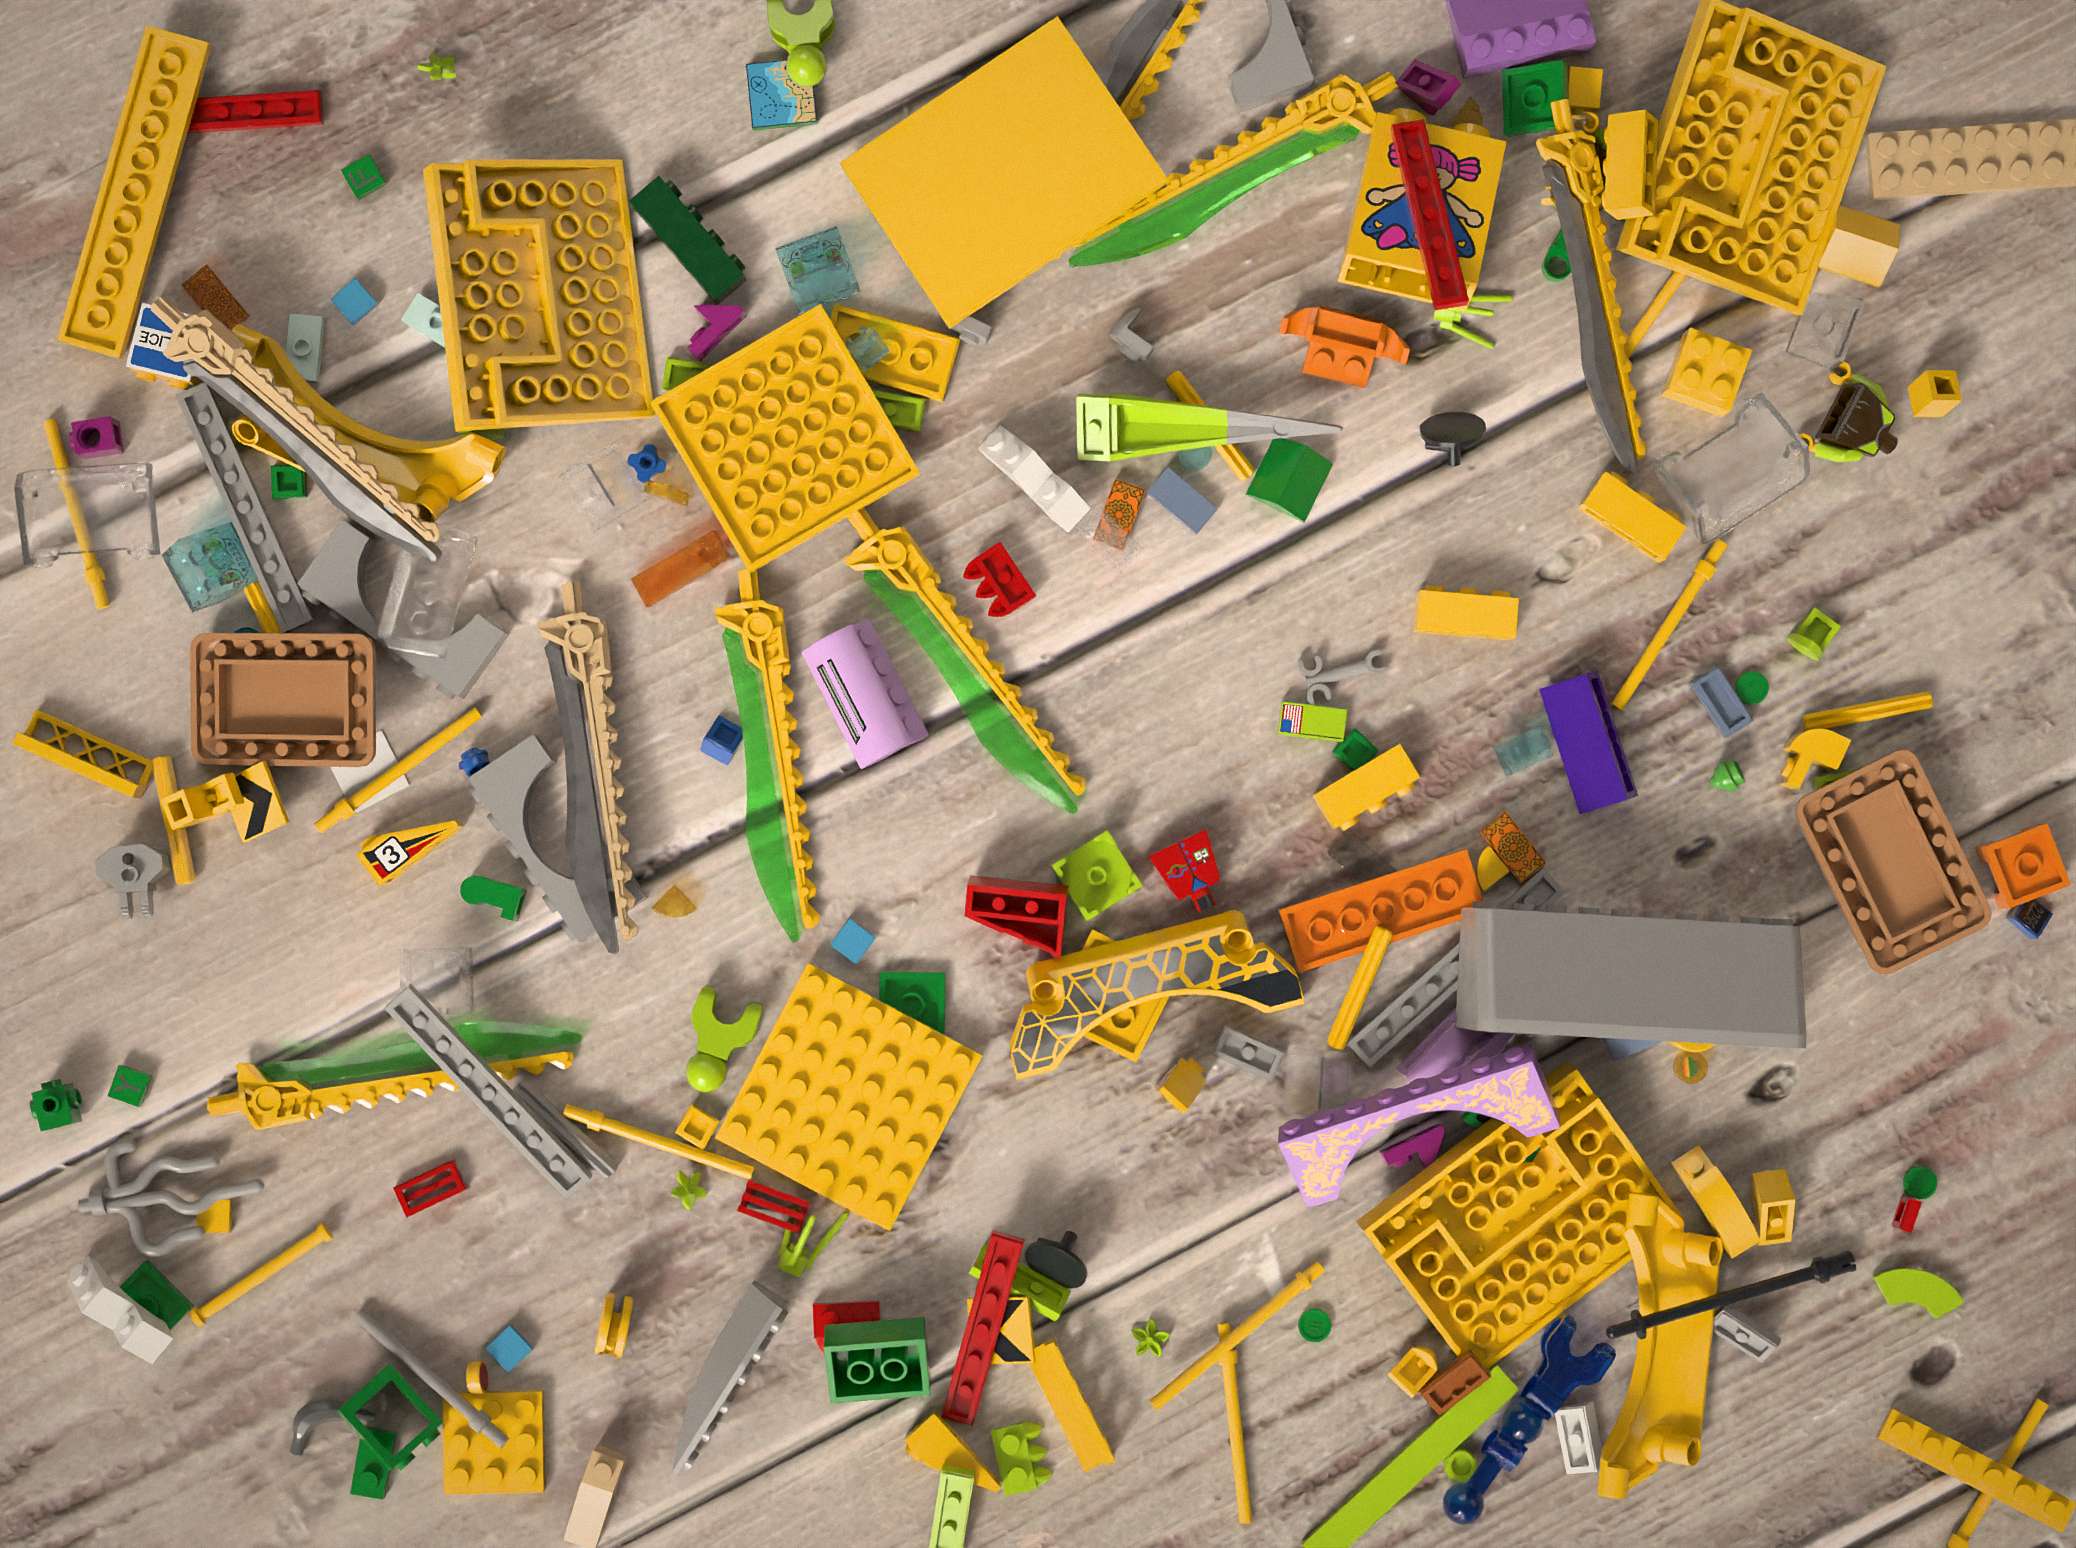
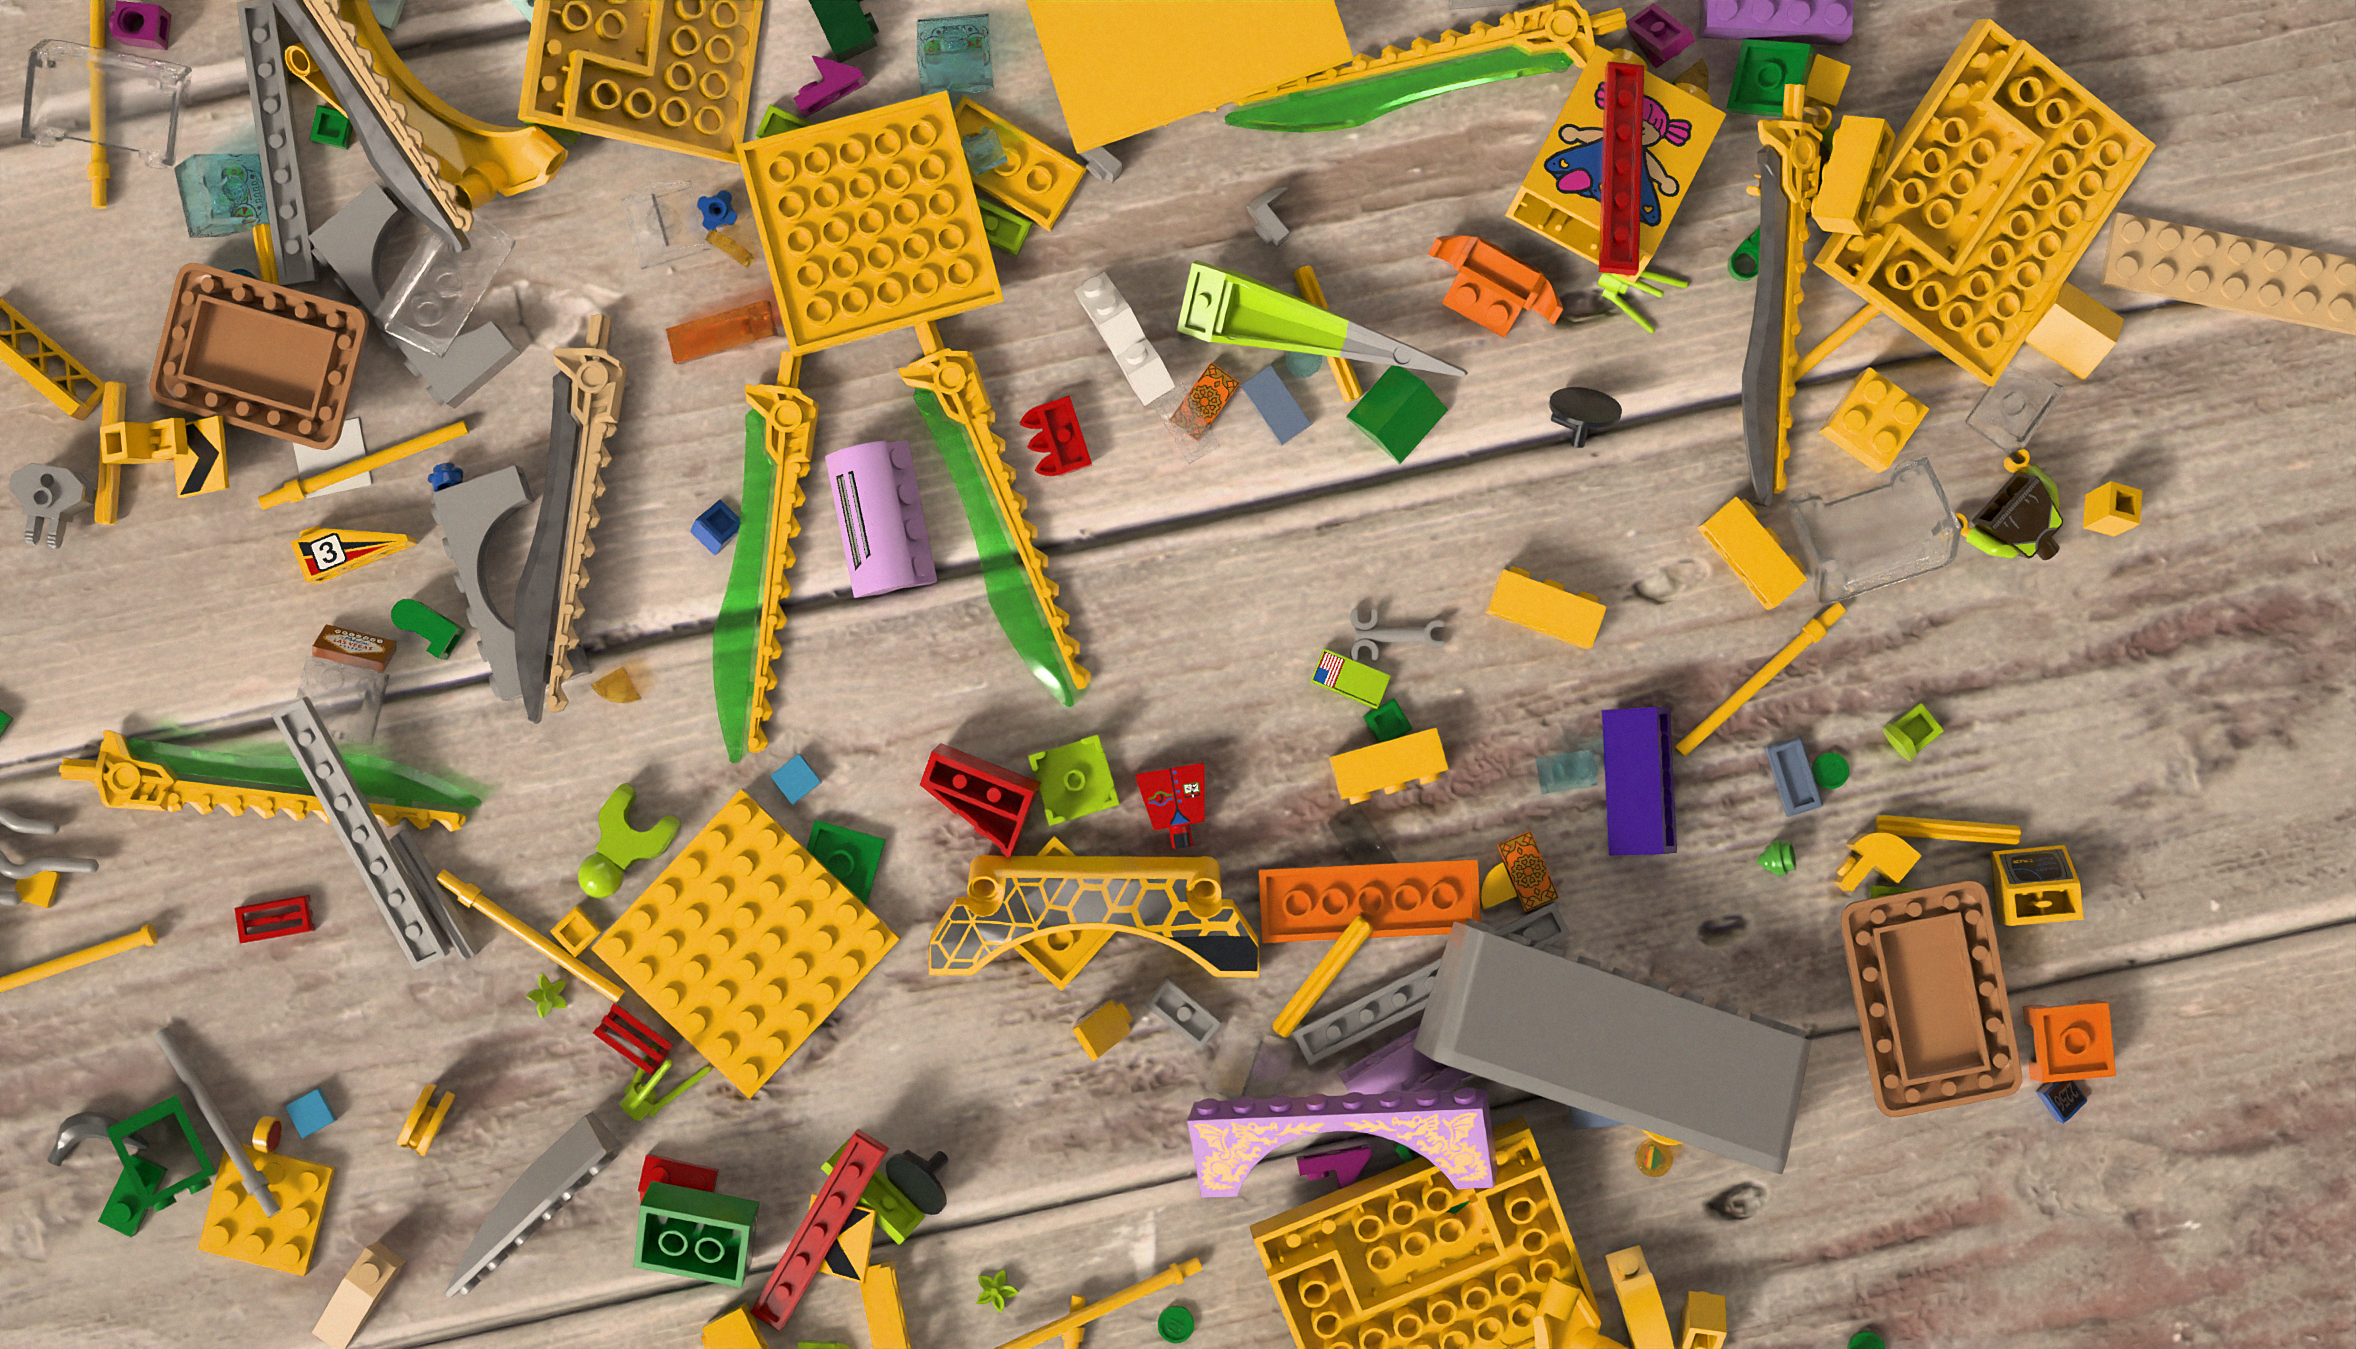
camera: 15 degrees right, 0 degrees up
none -> dark orange tile [312,624,396,673]
none -> yellow slope [1991,845,2084,926]

